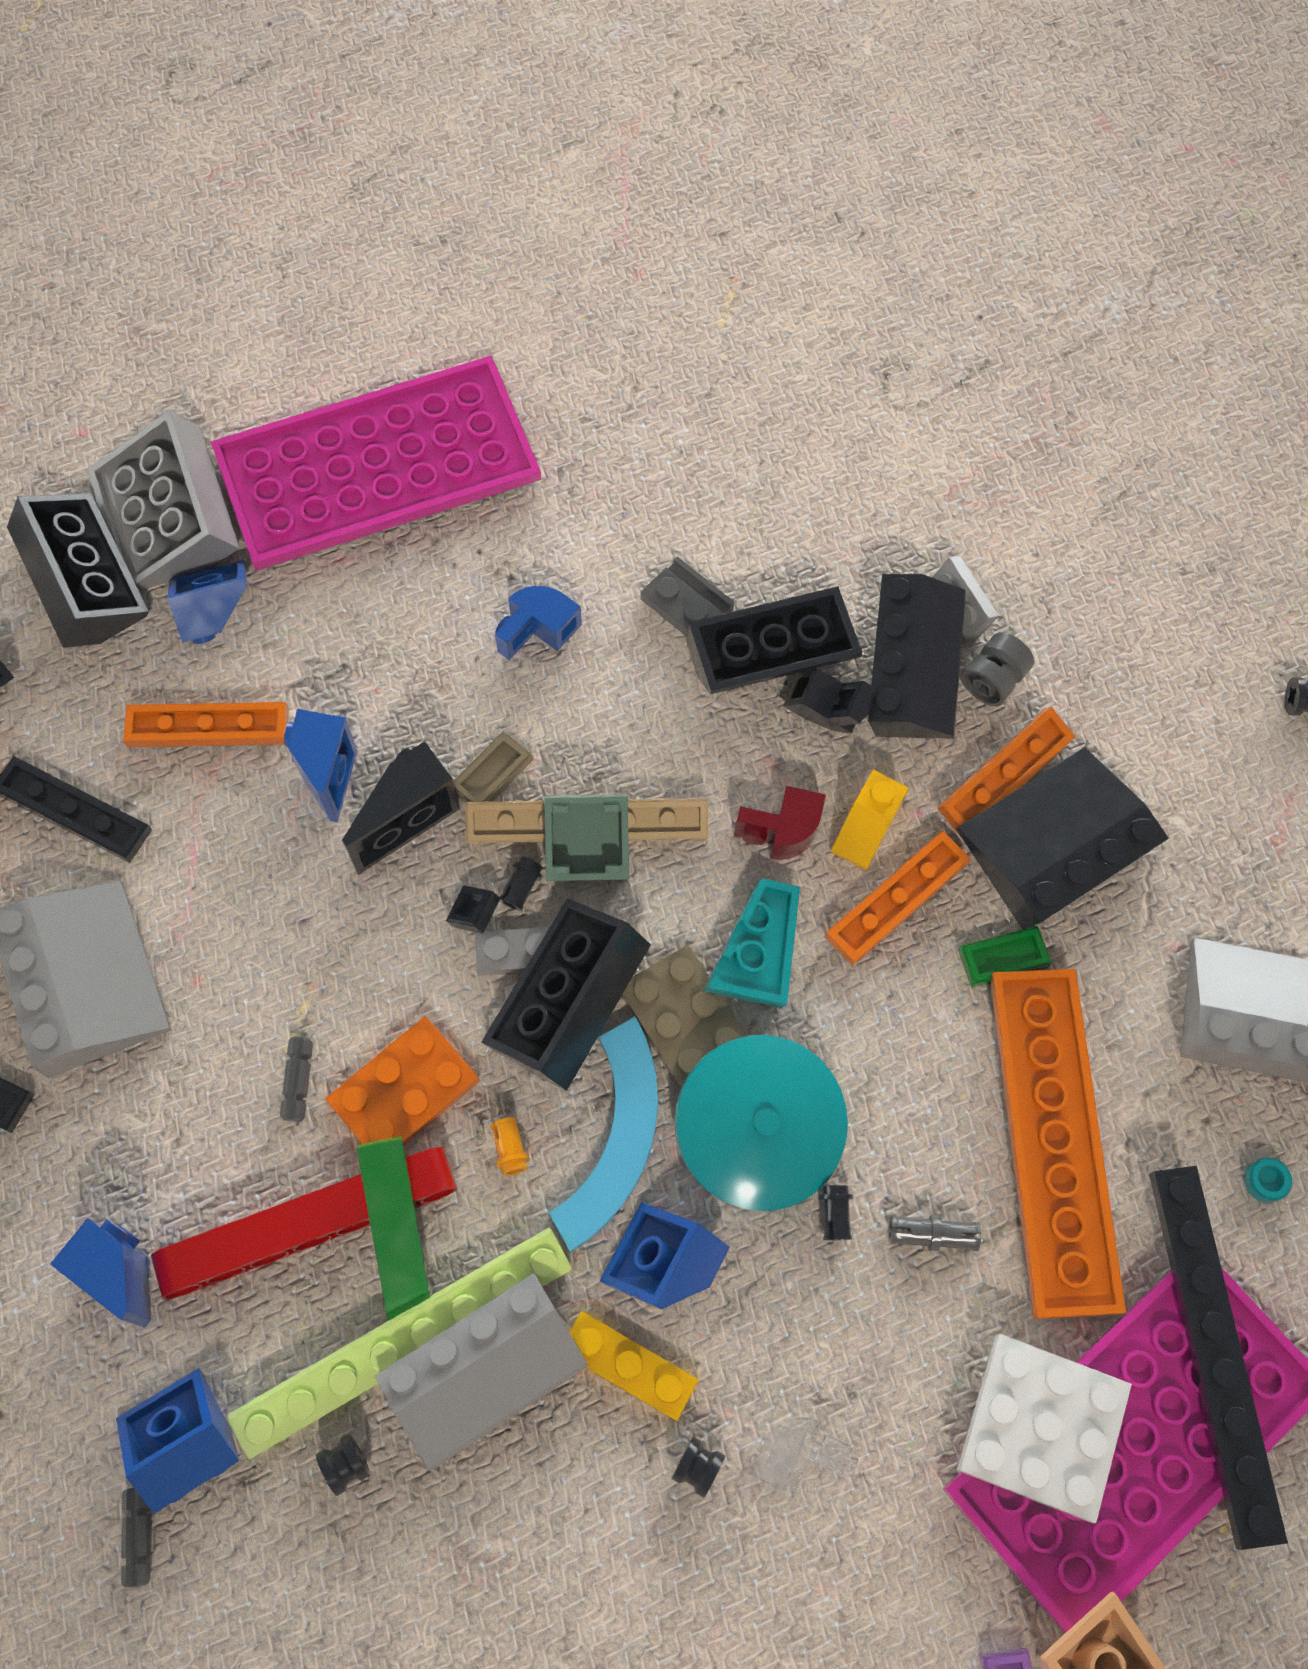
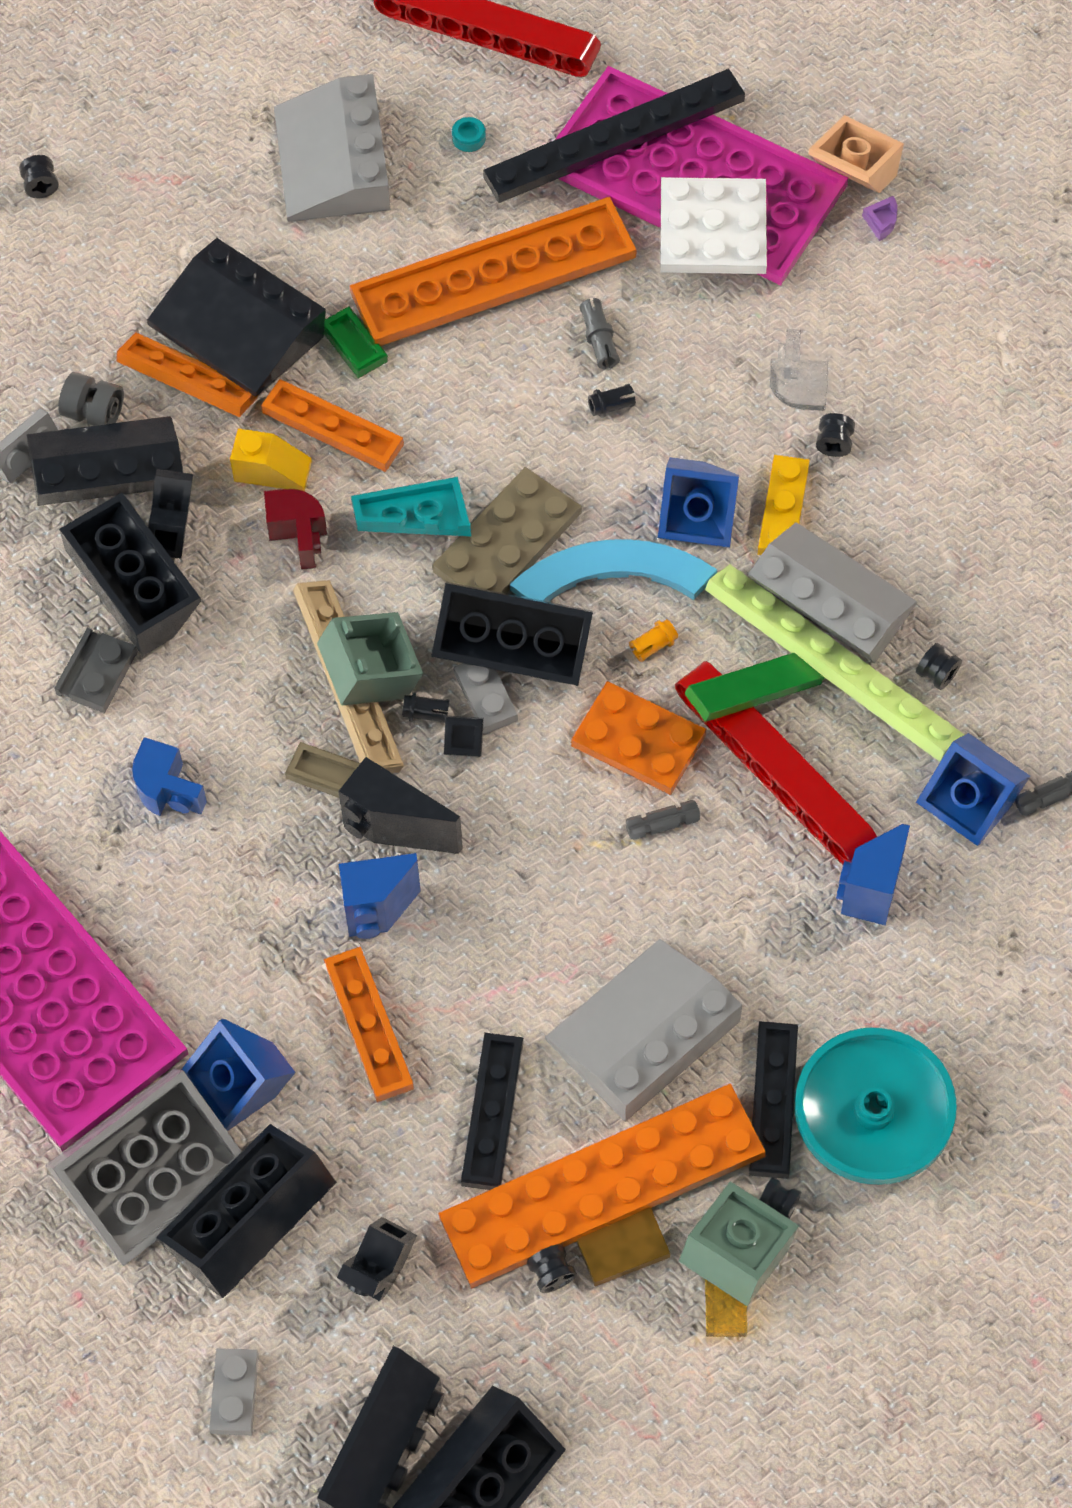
camera: 105 degrees left, 5 degrees down
teal dish [674,1035,848,1211] -> none

